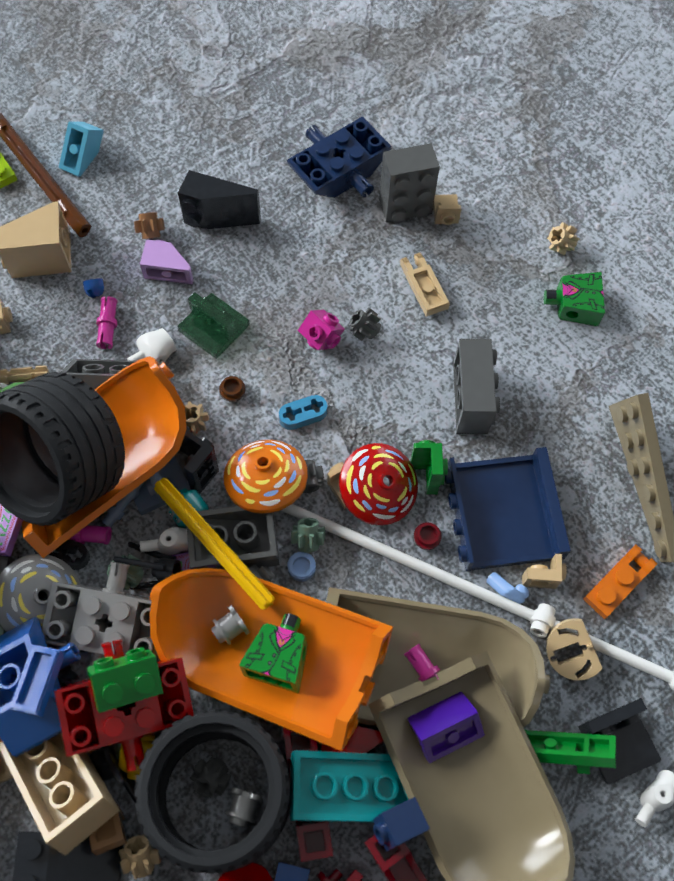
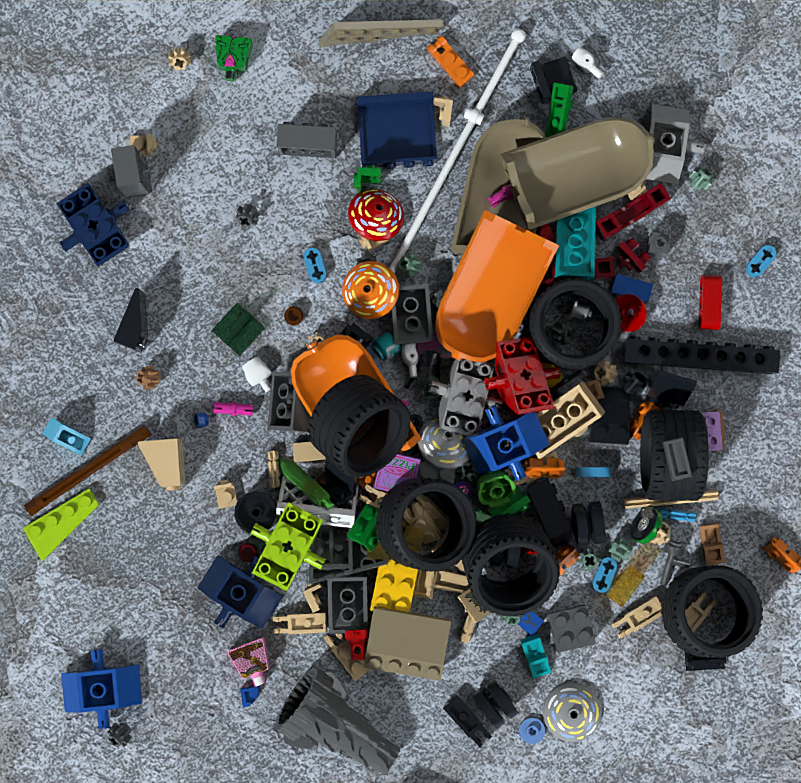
camera: 85 degrees left, 20 degrees up
tile [9,644,65,717] -> none
green bracket [87,647,163,713] -> none
lavender slope [140,240,193,284] -> none
yellow axle [154,478,275,610] -> none
light grey brick [211,605,250,645] -> none
green torso [239,613,308,693] -> none
light blue tile [287,552,316,582] -> none
dark pink brick [298,310,345,350] -> none
dark blue brick [372,797,430,851] -> none
tan hinge [400,253,450,317] -> none
dark purple panel [408,692,485,764] -> none
dark red plate [414,522,442,550] -> none
light blue arm [486,572,529,604] -> none
tan piece [546,618,602,680] -> none

